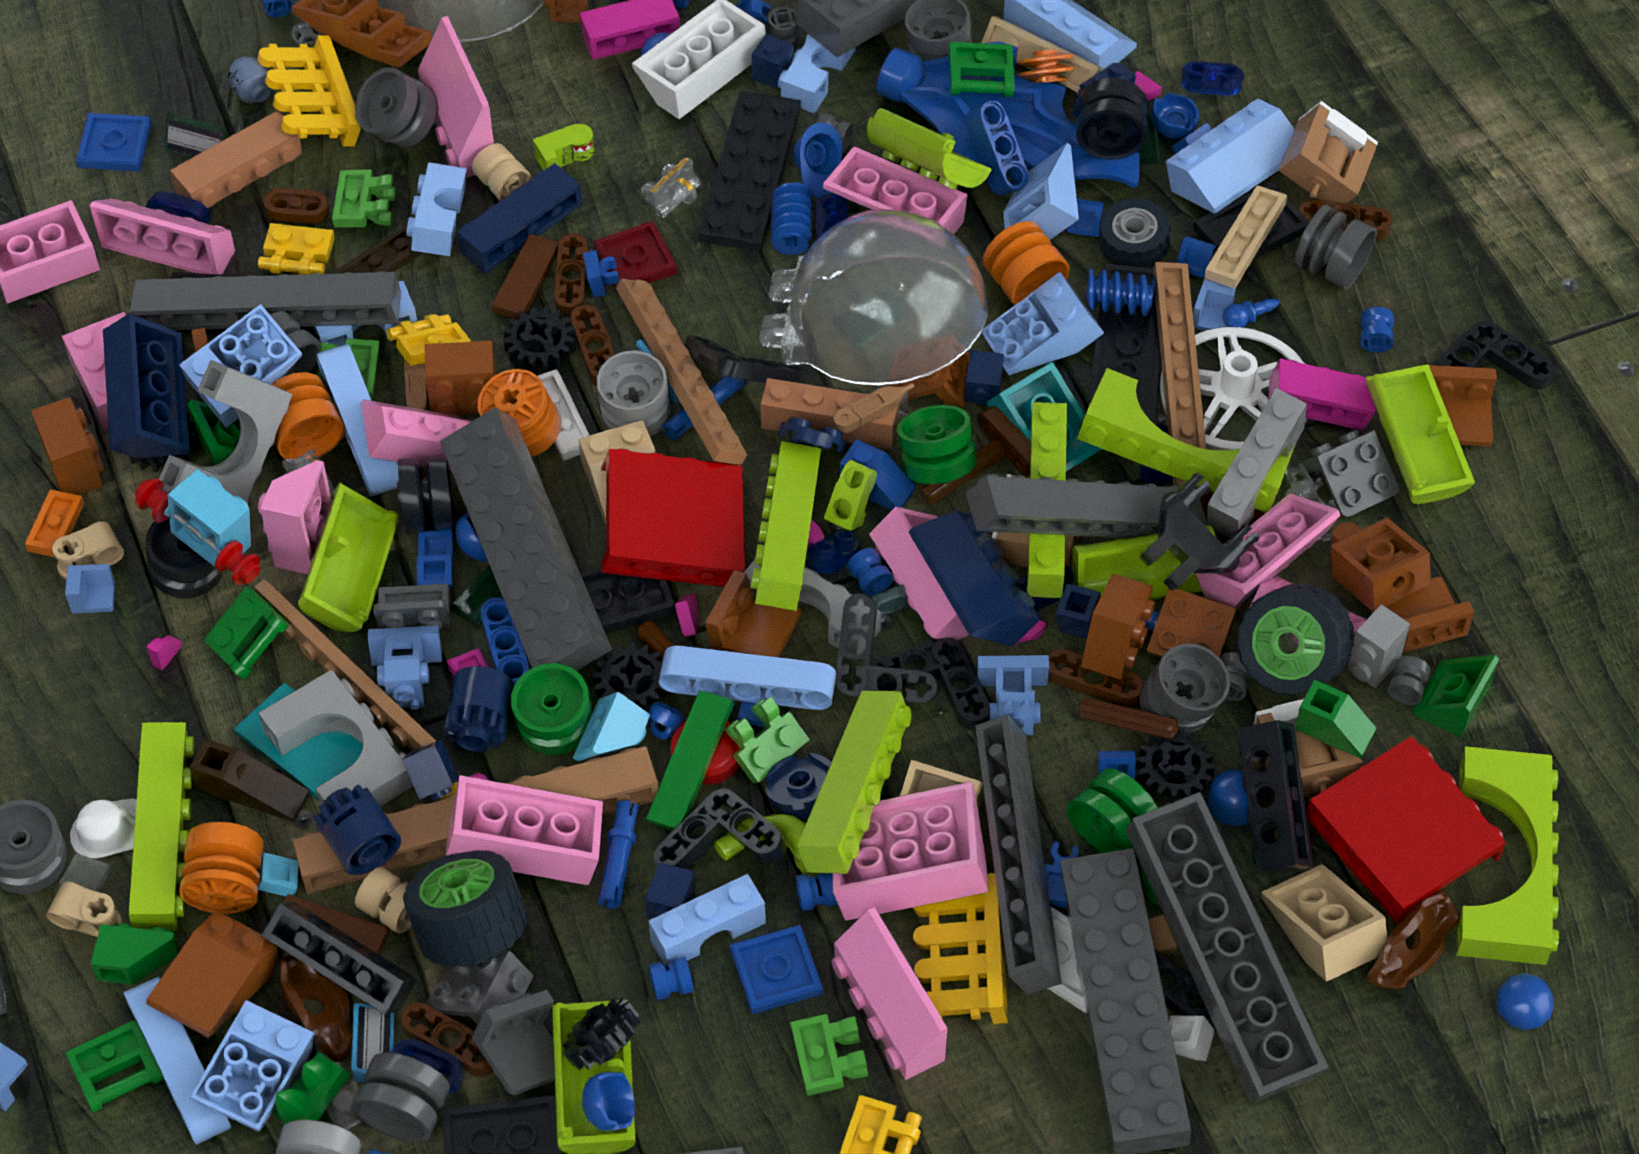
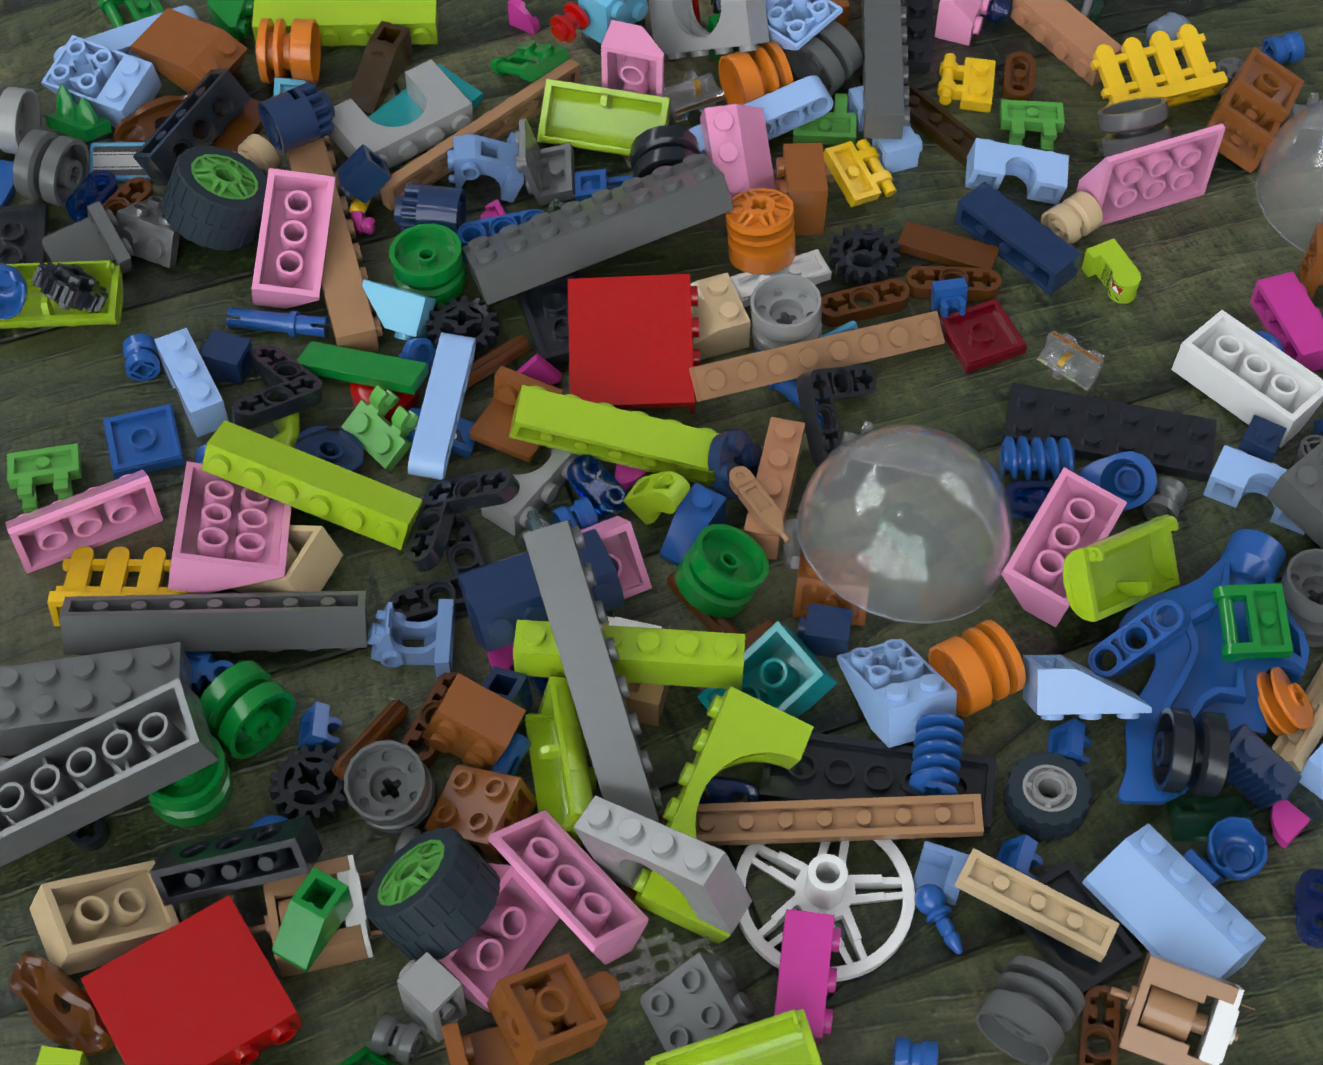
camera: 90 degrees right, 0 degrees up
black connector [1139,473,1260,592] -> none

